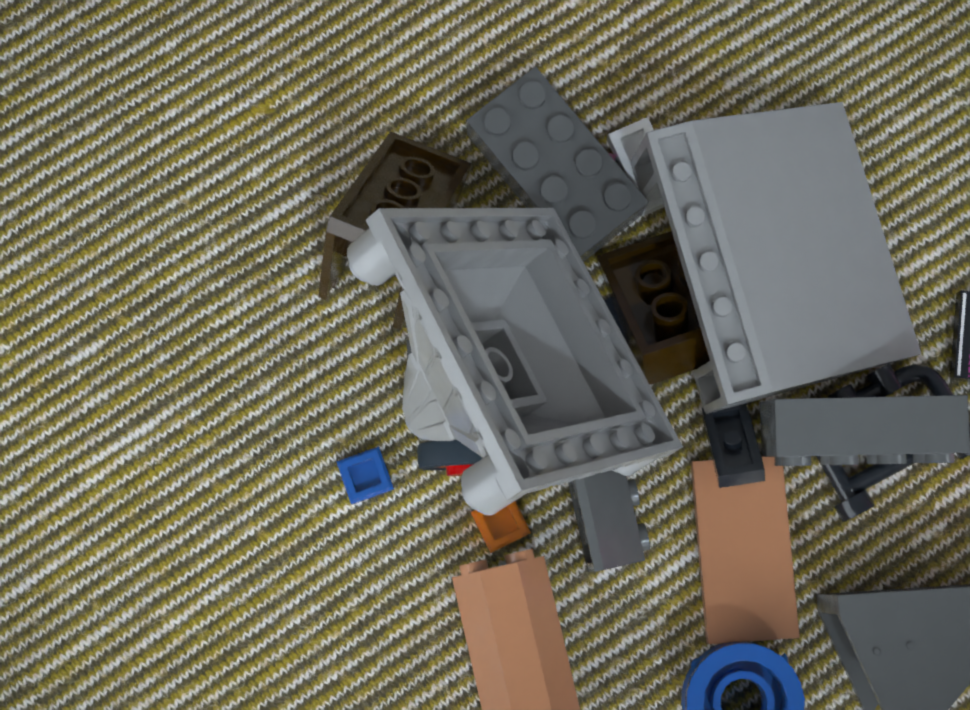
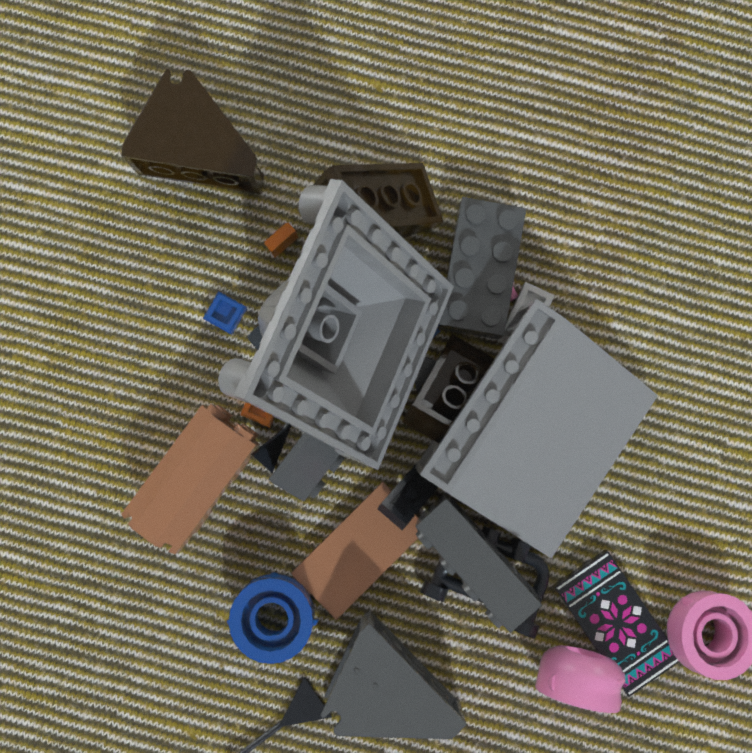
camera: 50 degrees right, 5 degrees up
none -> dark brown ladder [121,69,264,194]
none -> black piece [250,423,291,473]
none -> orange tile [264,222,299,258]

